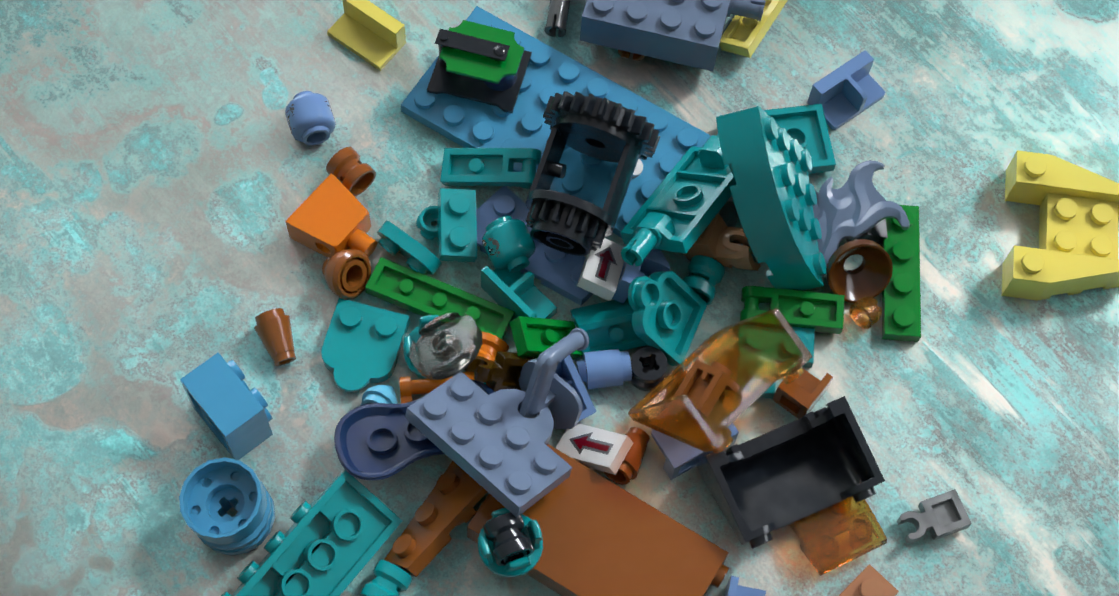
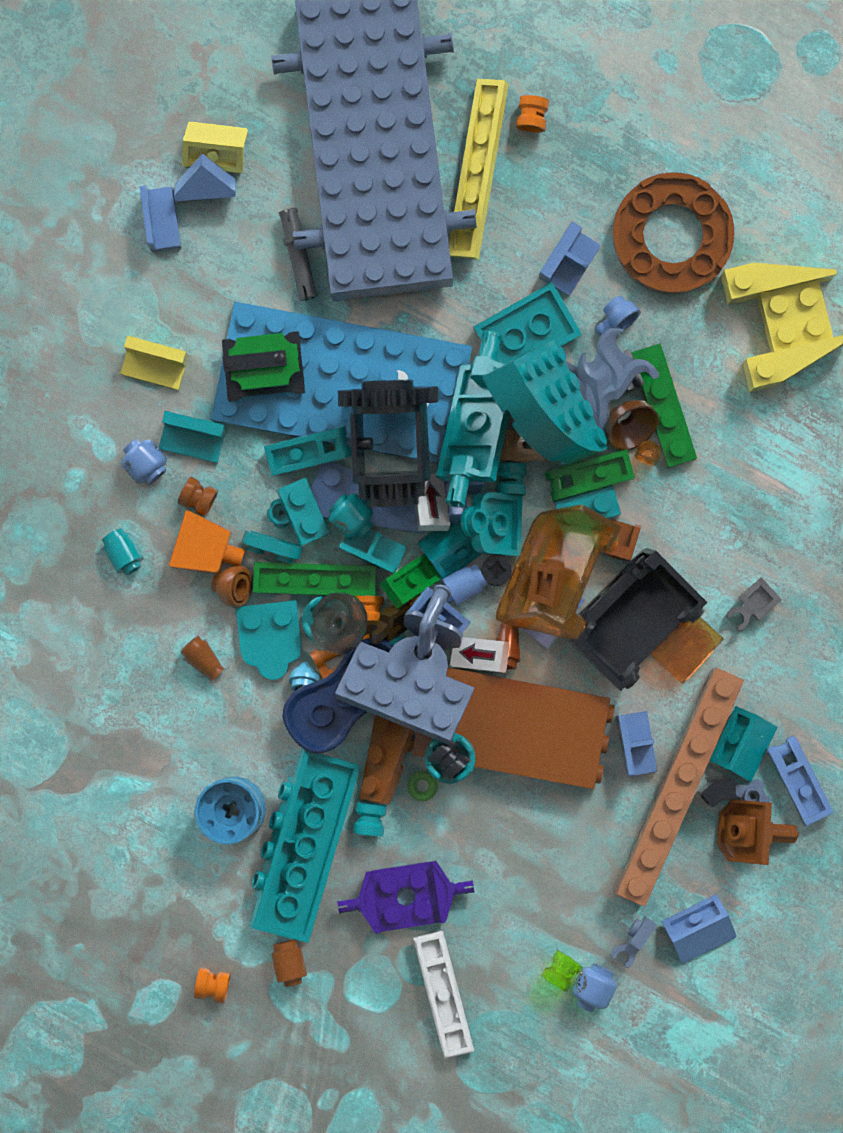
camera: 15 degrees left, 20 degrees up
dark azure brick [180,353,273,460] -> none
none -> teal brick [102,528,144,575]
none -> teal panel [159,411,226,464]
none -> bright green plate [407,770,438,801]
none -> medium blue piece [595,296,641,336]
none -> dark orange plate [612,172,735,294]

